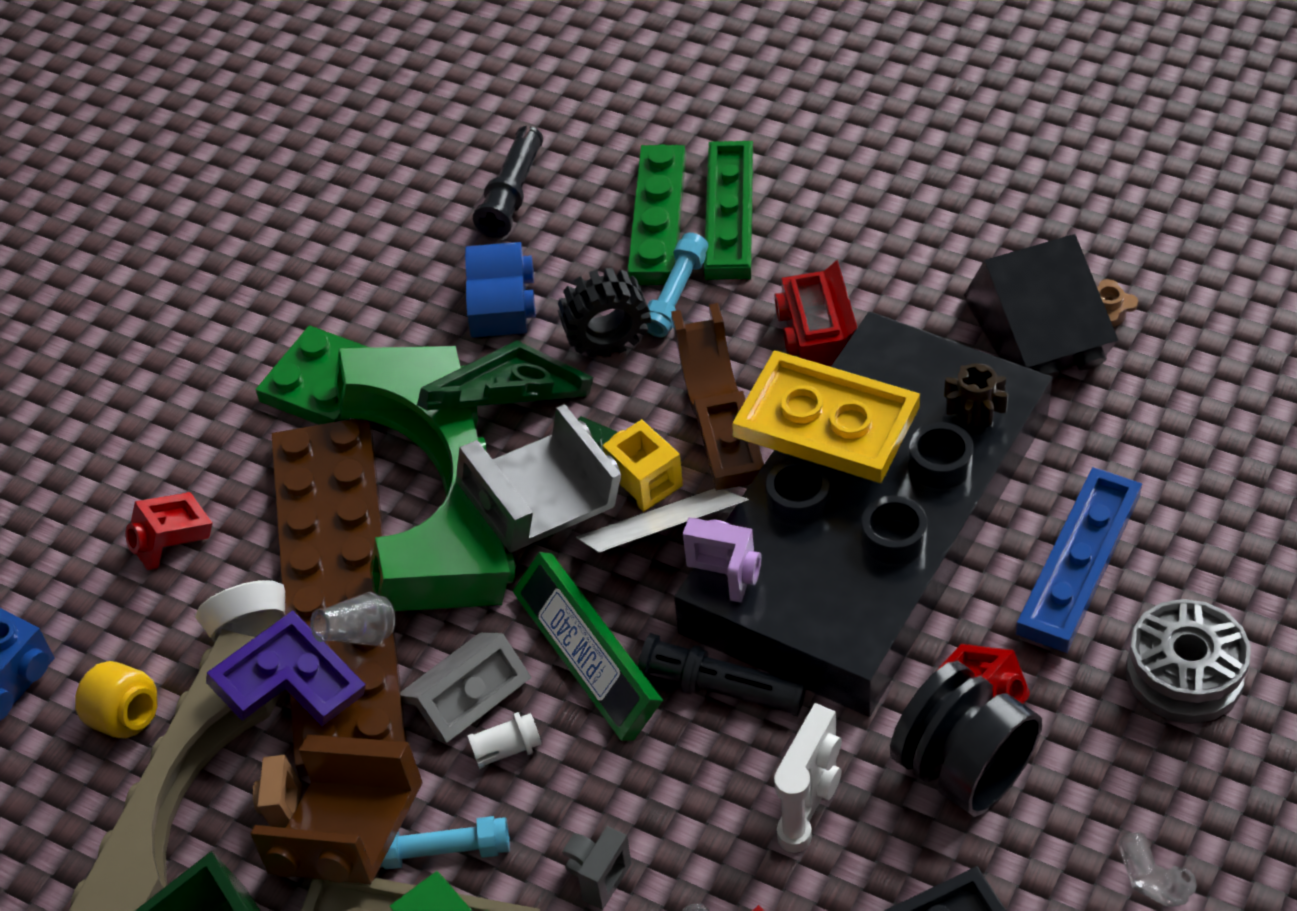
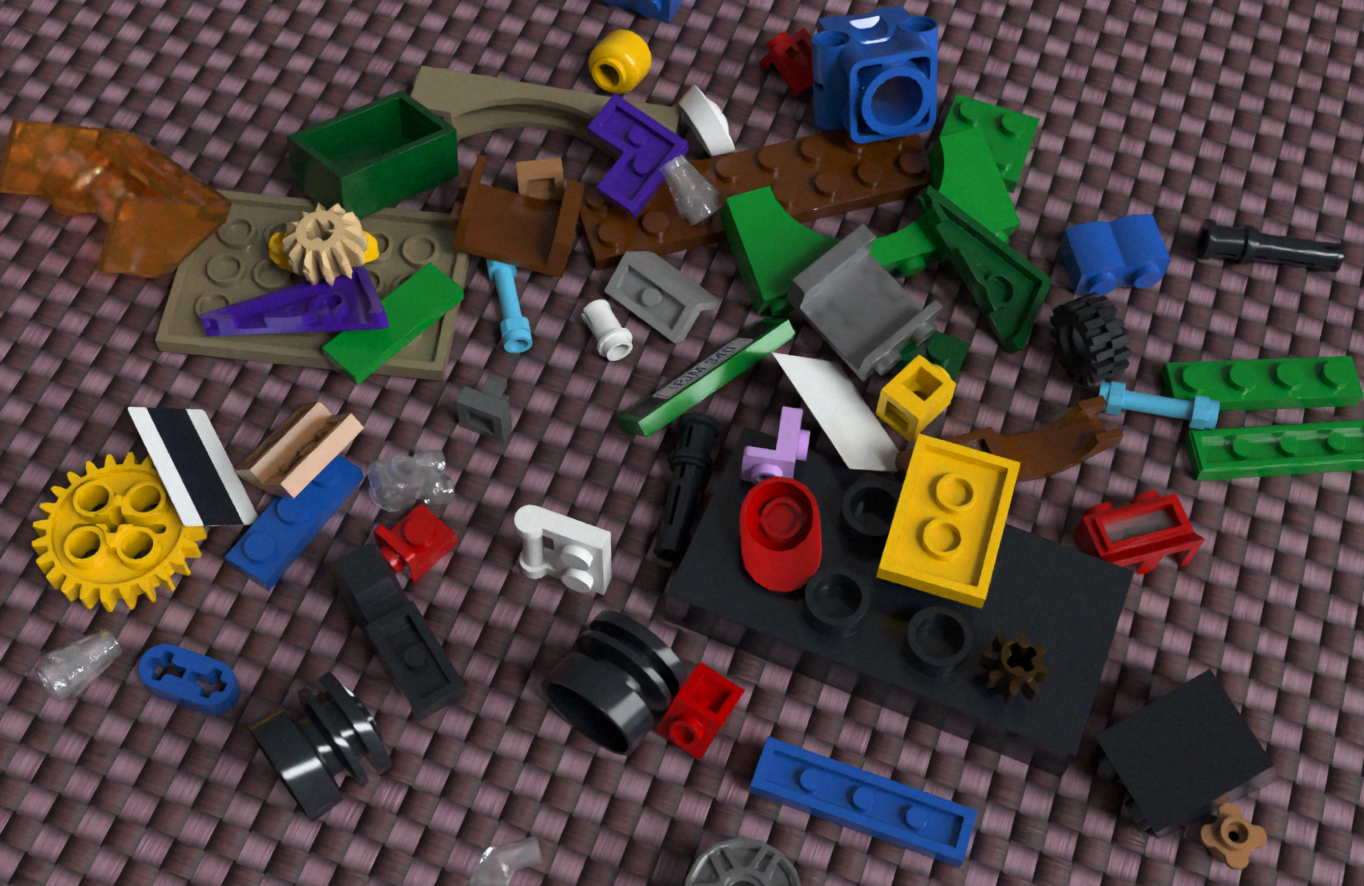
camera: 75 degrees right, 10 degrees up
none -> red cap [739,476,822,593]
none -> blue piece [811,5,938,143]

